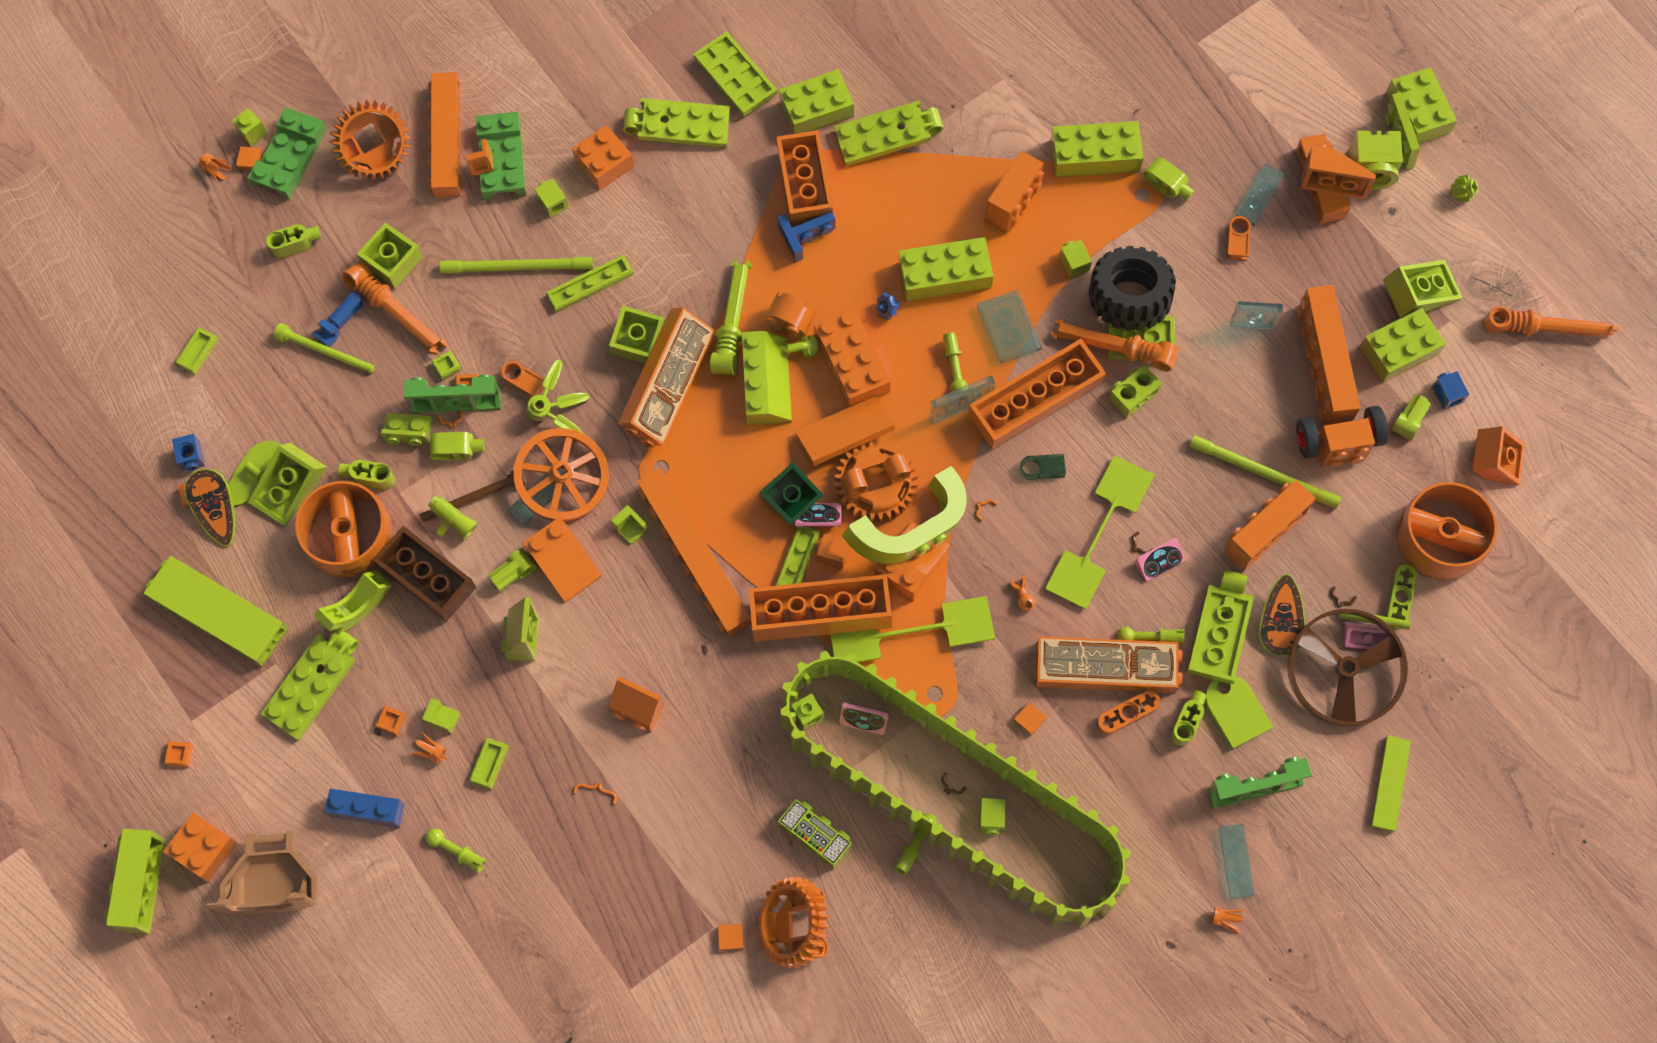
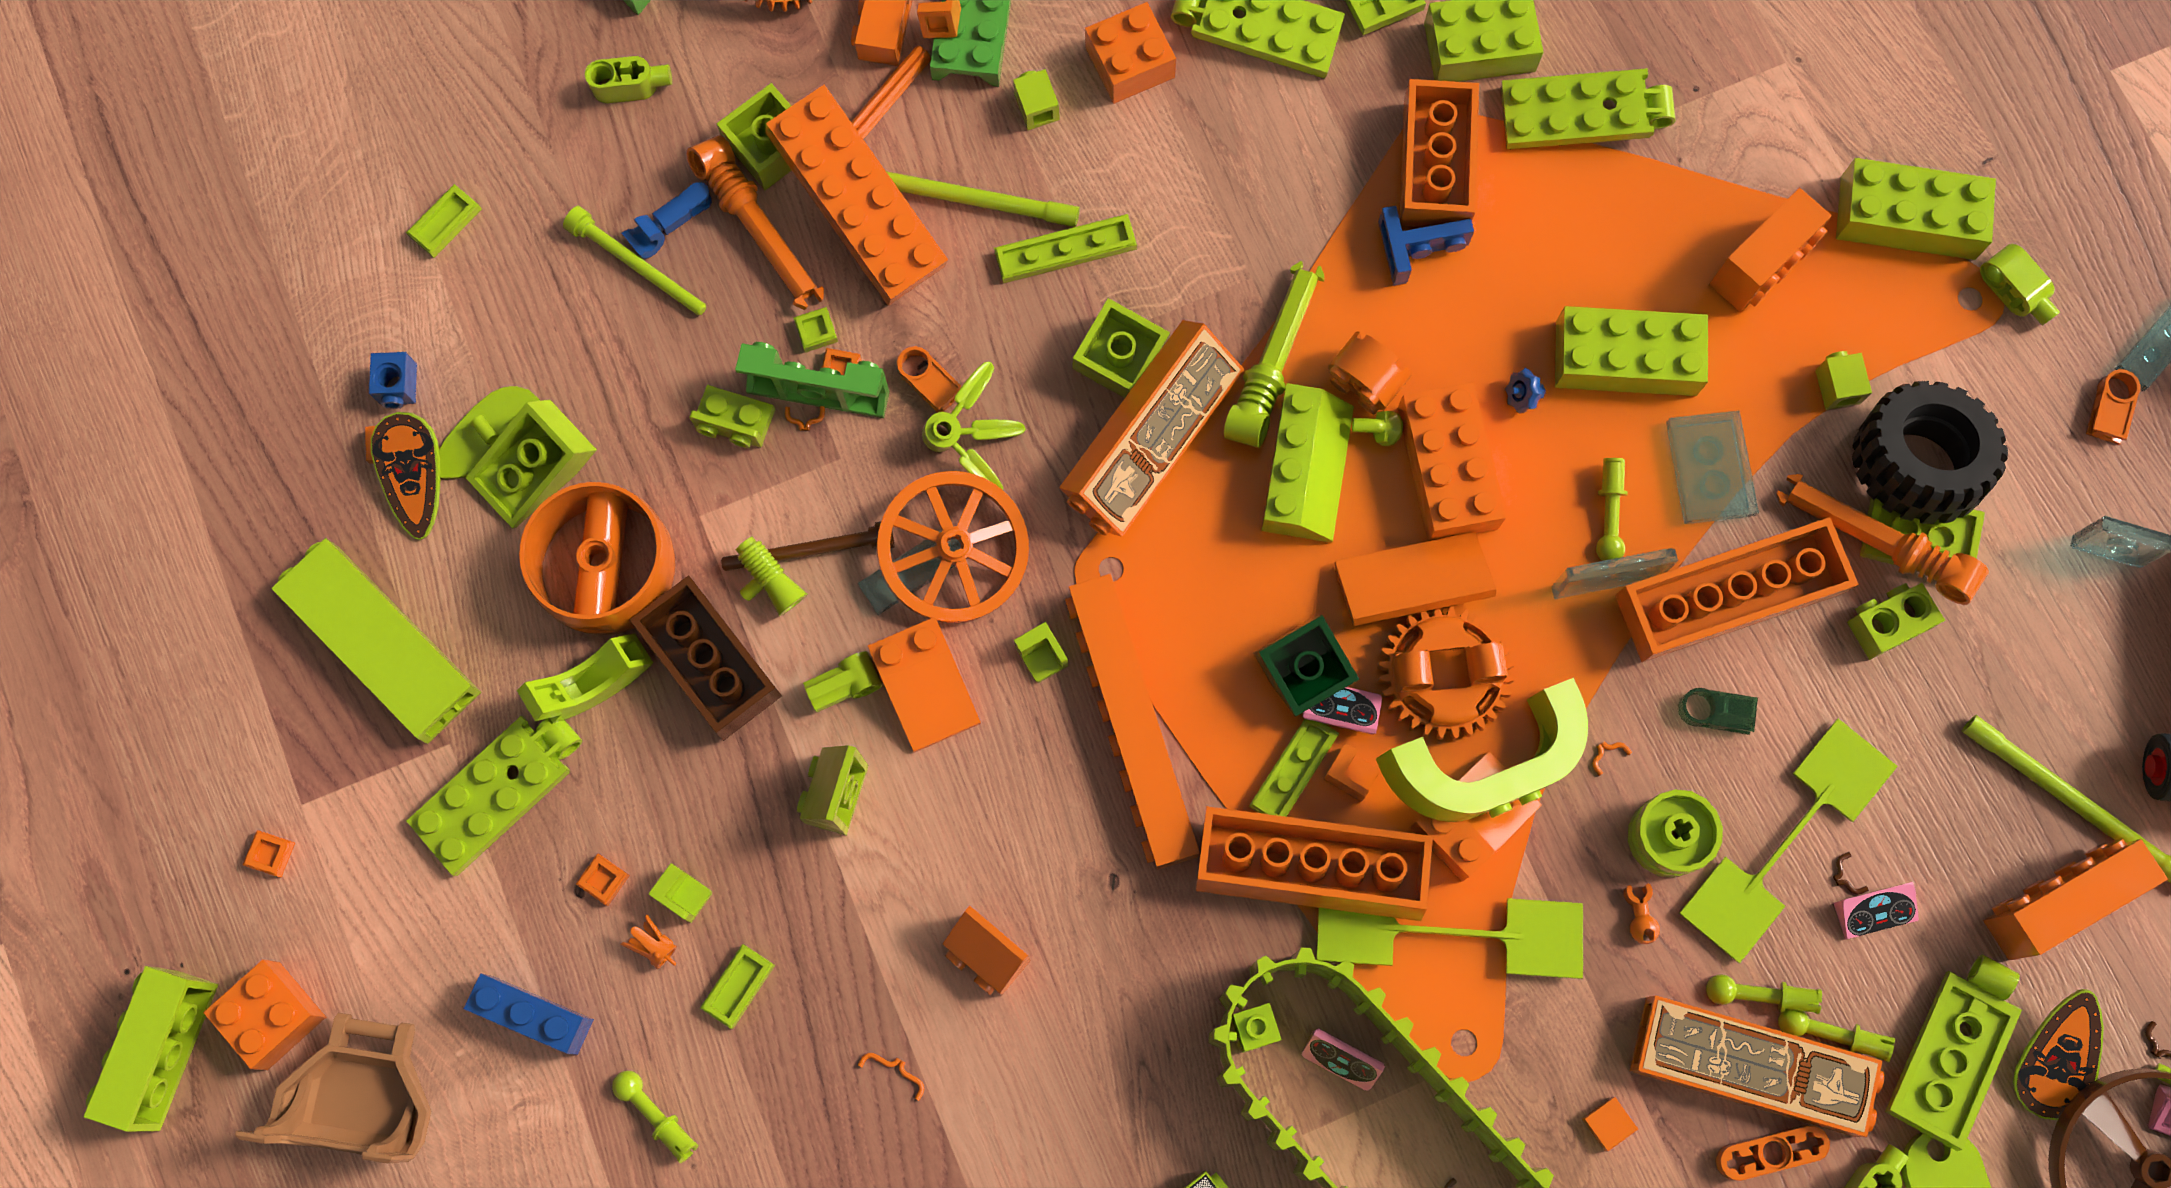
camera: 15 degrees right, 5 degrees up
lime piece [338,460,395,490] -> none
lime piece [430,432,485,461] -> none
none -> orange brick [765,84,948,306]
none -> orange axle [851,46,931,139]
none -> lime wheel [1628,789,1723,878]
none -> lime pin [1706,974,1822,1014]

